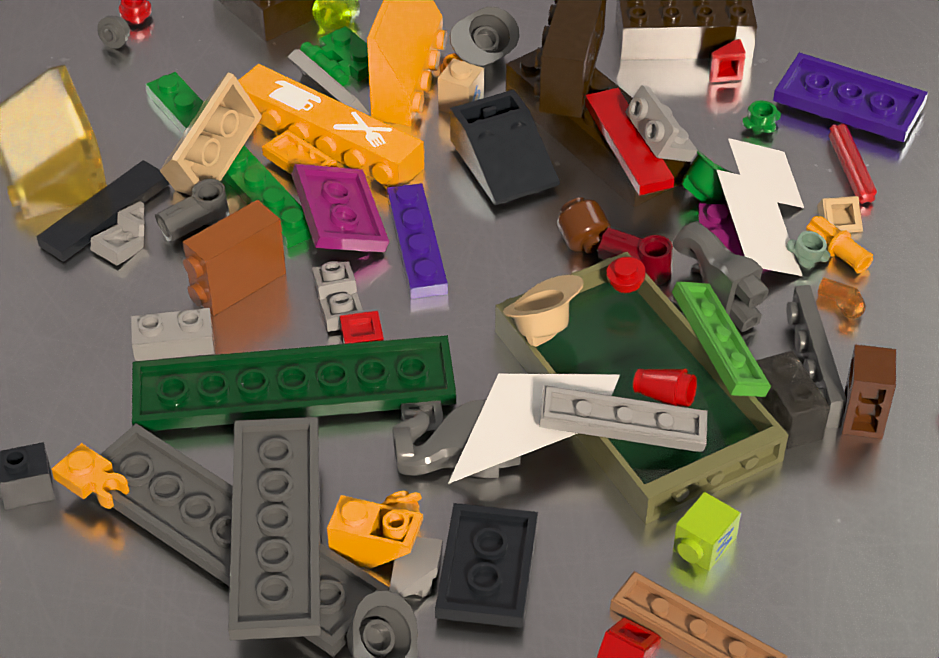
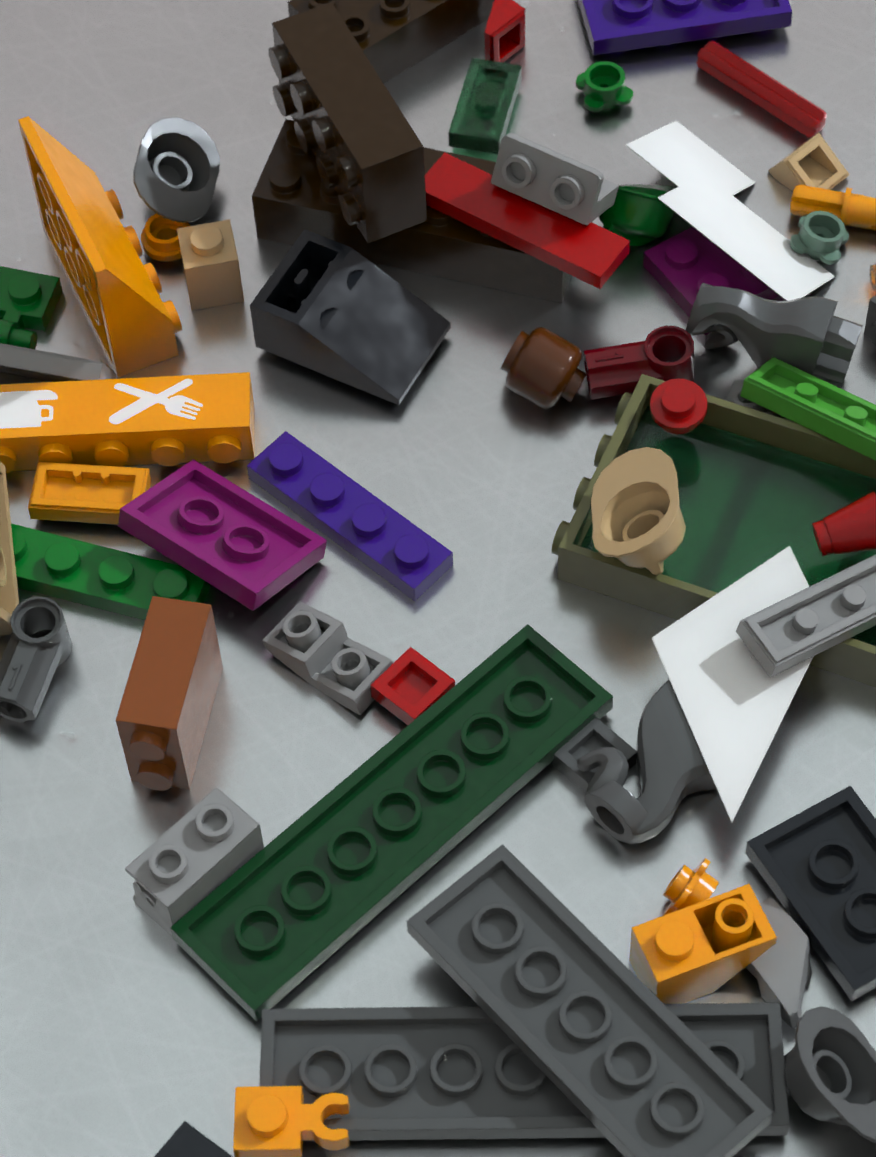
camera: 35 degrees left, 10 degrees up
none -> clear green plate [448,58,522,154]

